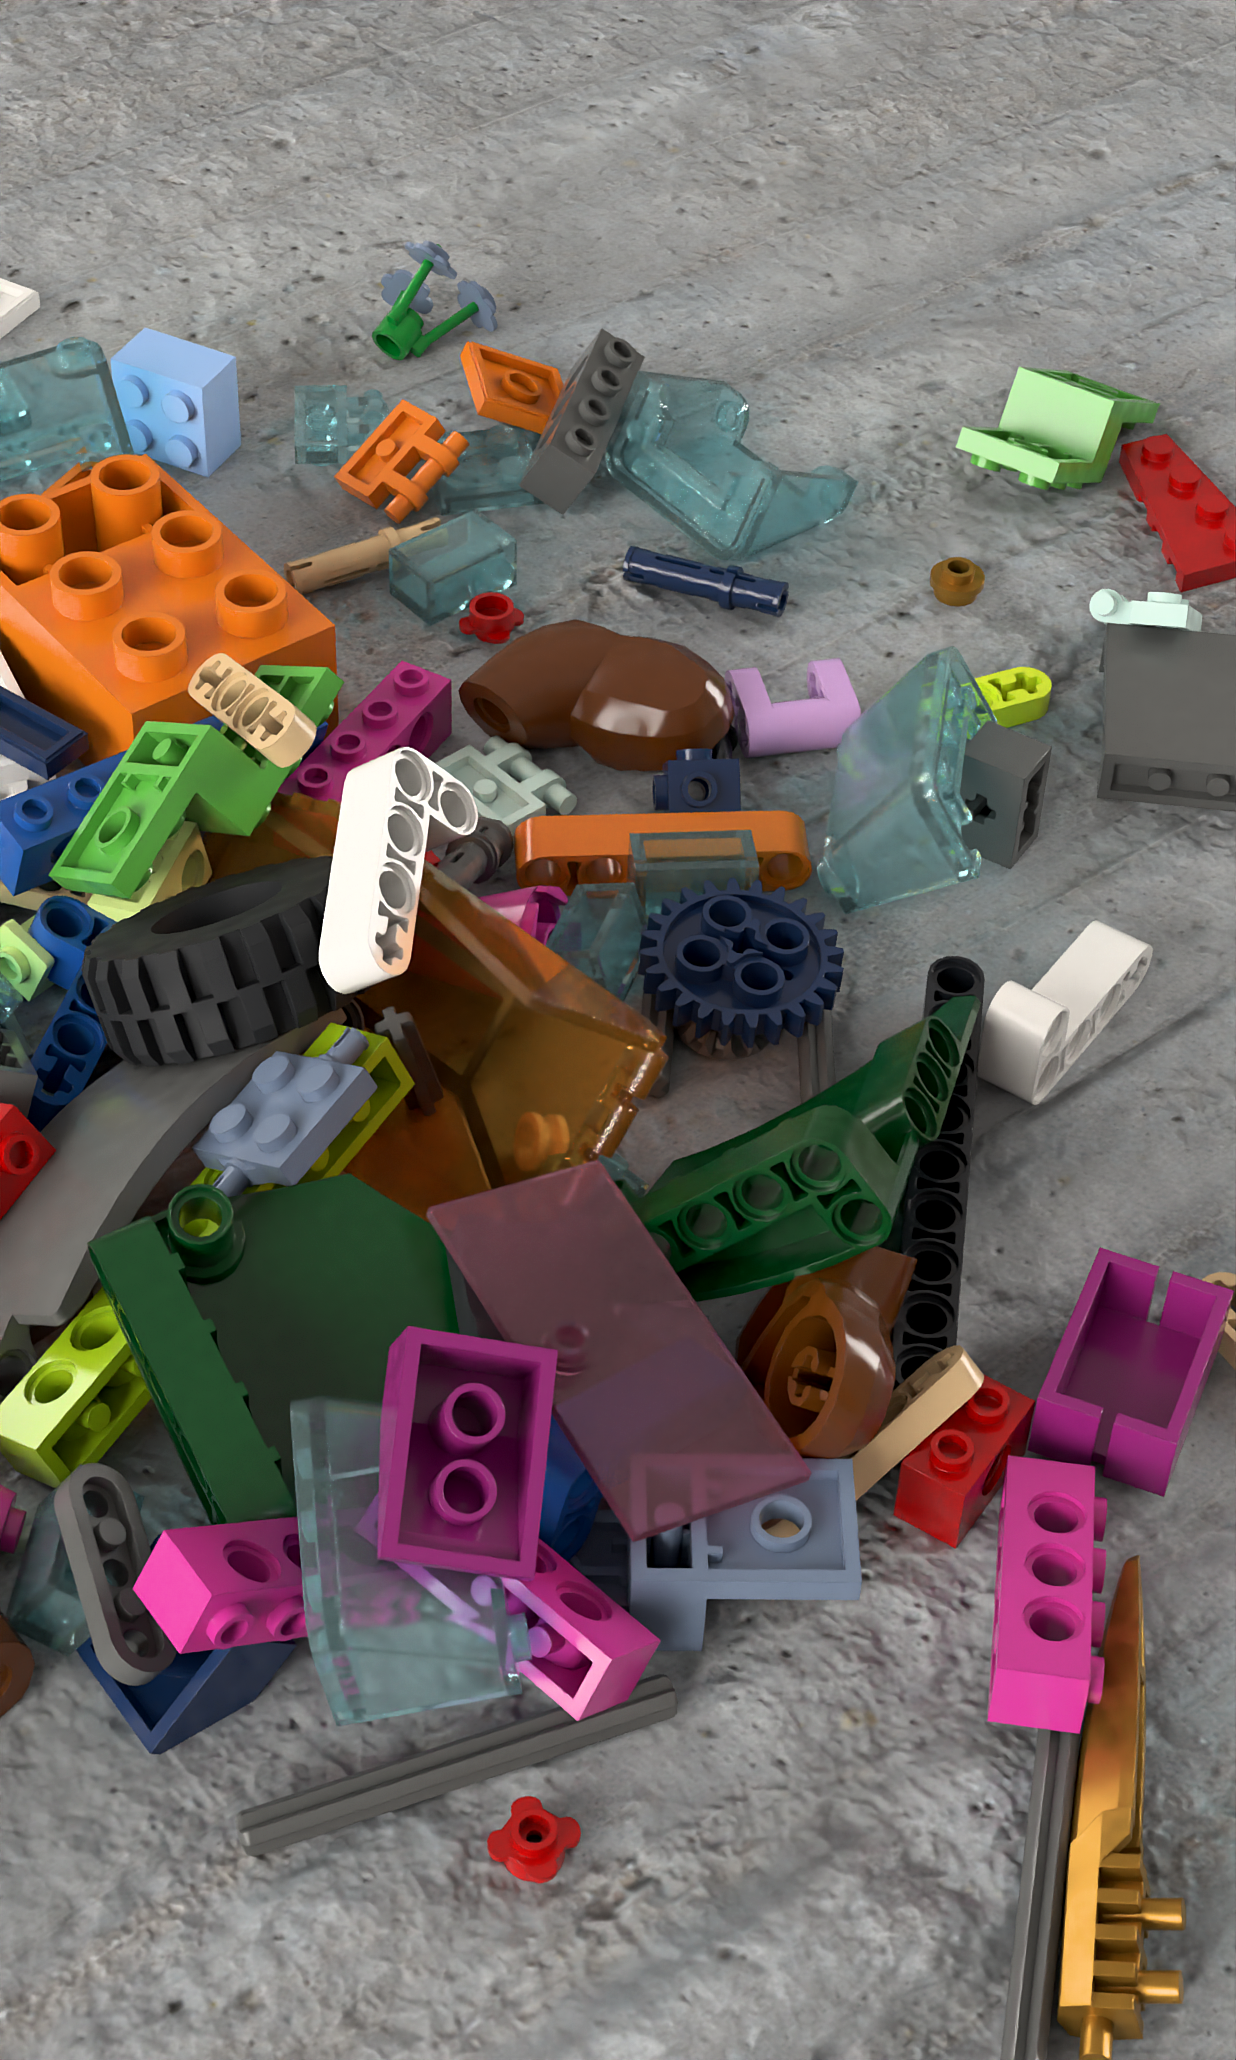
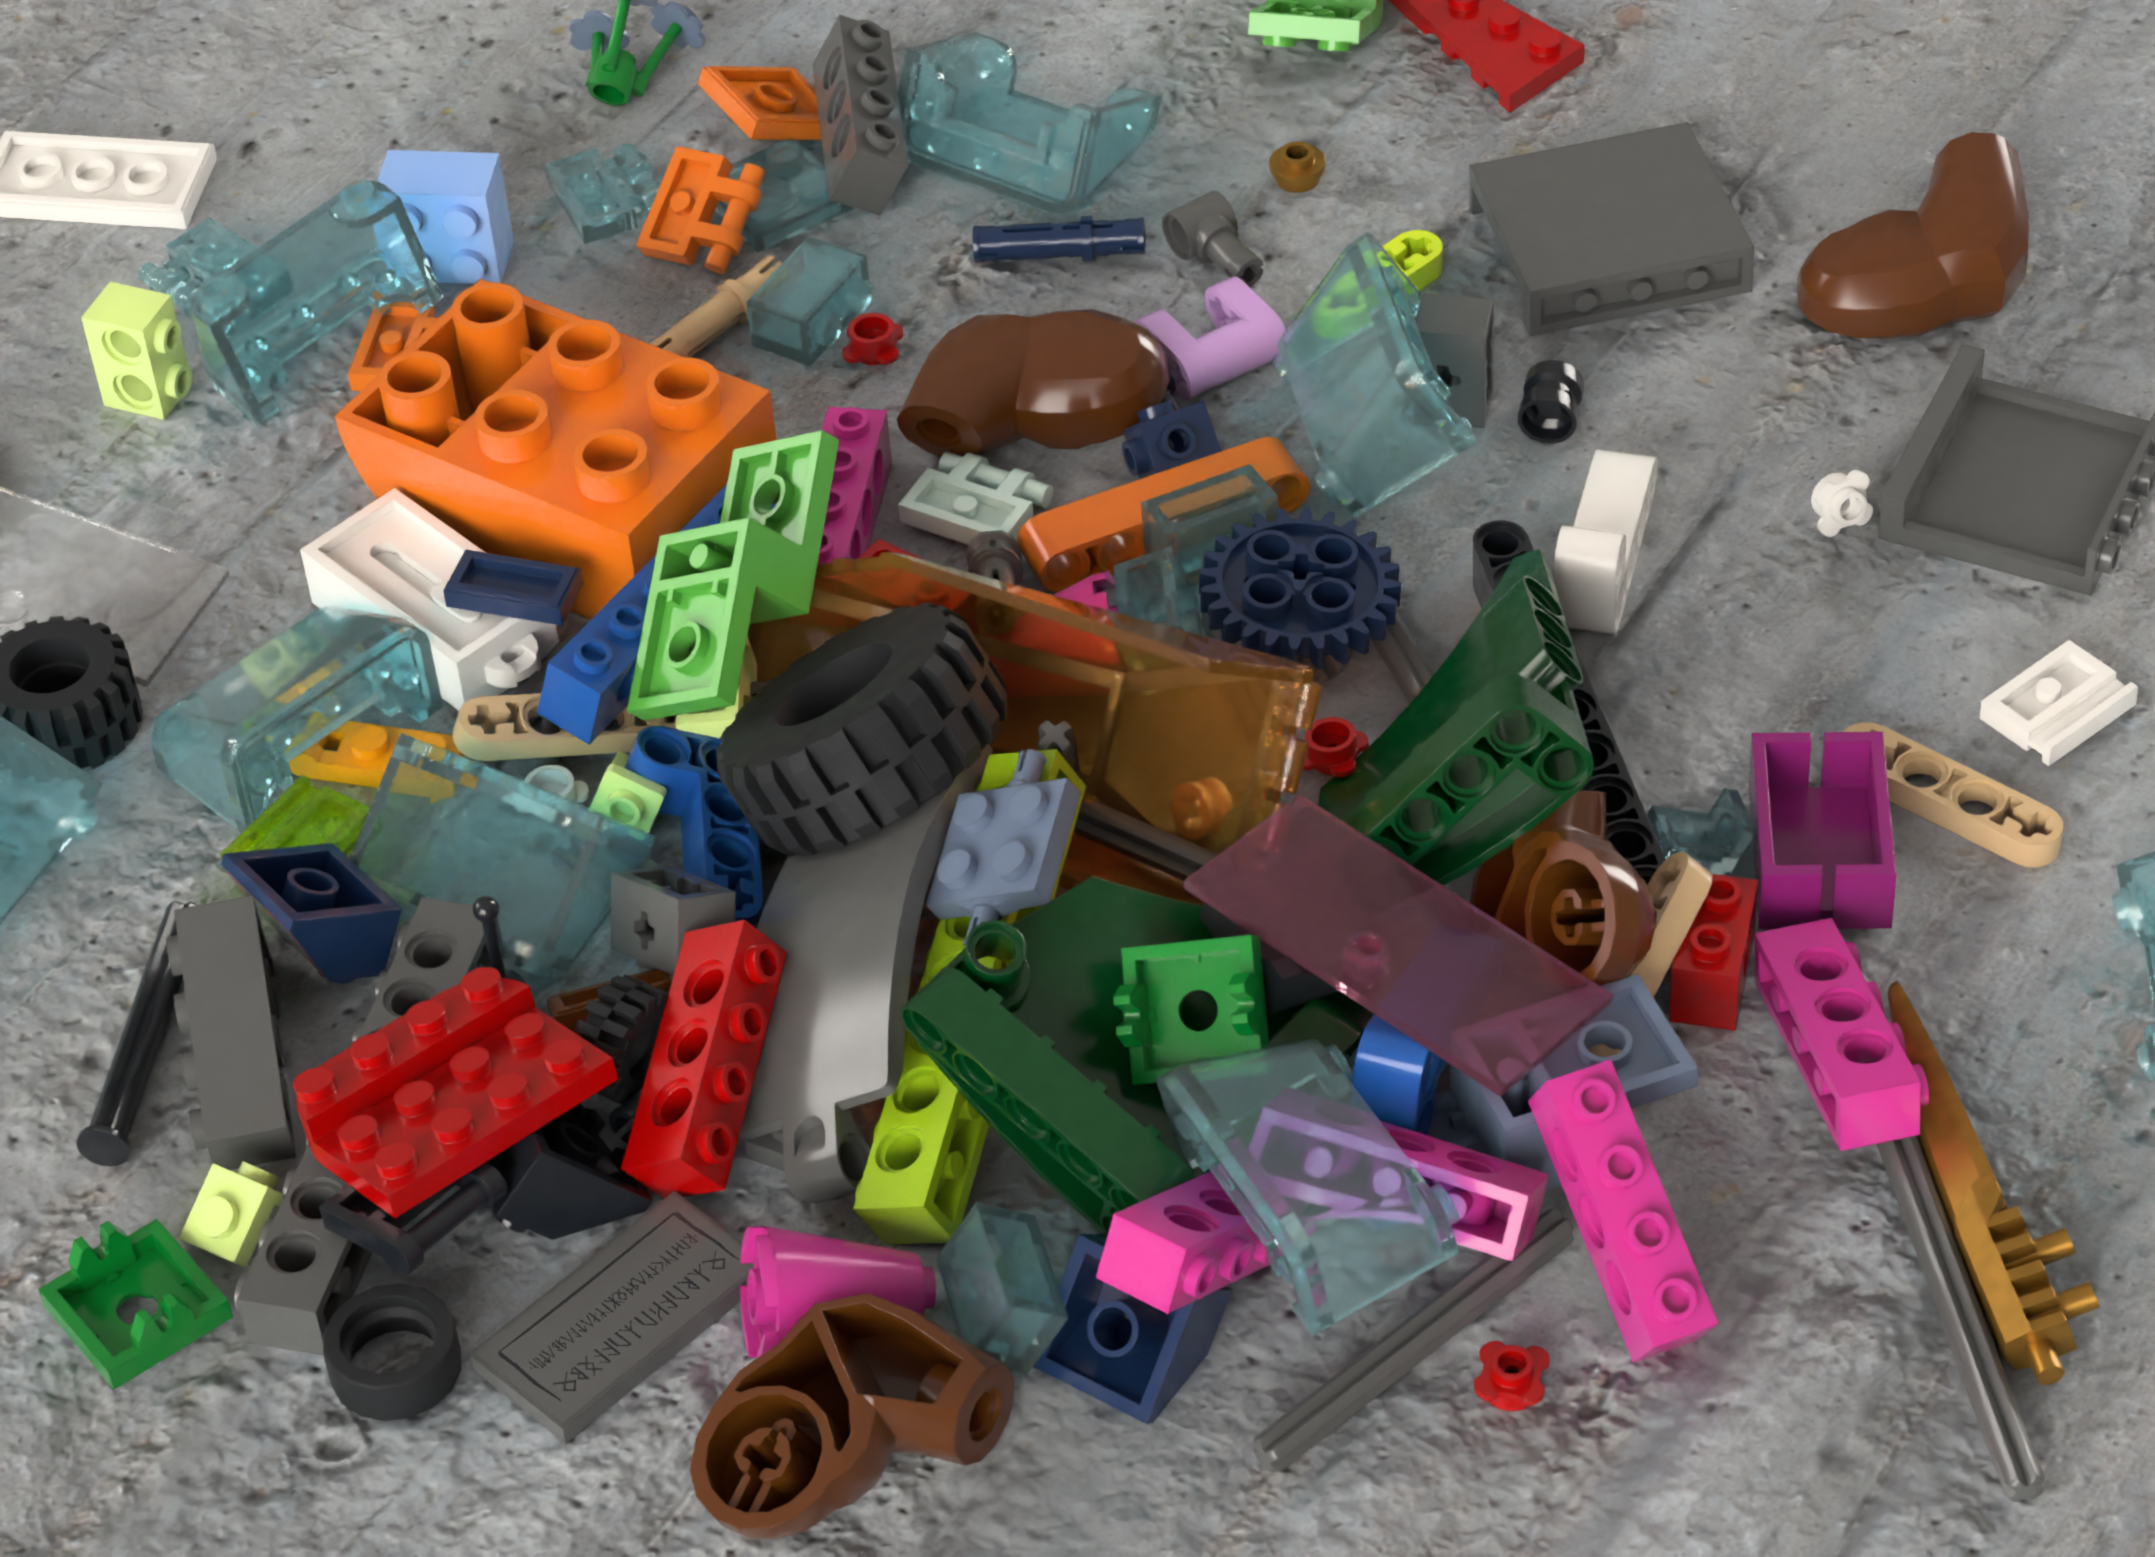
camera: 15 degrees left, 0 degrees up
dark grey plate [54,1463,177,1686] -> none
tan beam [188,653,317,768] -> none
white beam [319,747,478,994] -> none
magenta slope [377,1326,558,1582] -> none
light aqua plate [1089,589,1203,632] -> none
none -> dark grey axle [1074,802,1231,891]
none -> green piece [1113,935,1271,1085]
none -> dark grey pin [1162,191,1263,287]
none -> red plate [1296,717,1369,777]
none -> black wheel [1518,360,1584,444]
none -> dark pink brick [1528,1059,1719,1363]
none -> clear light blue bracket [1647,788,1755,876]

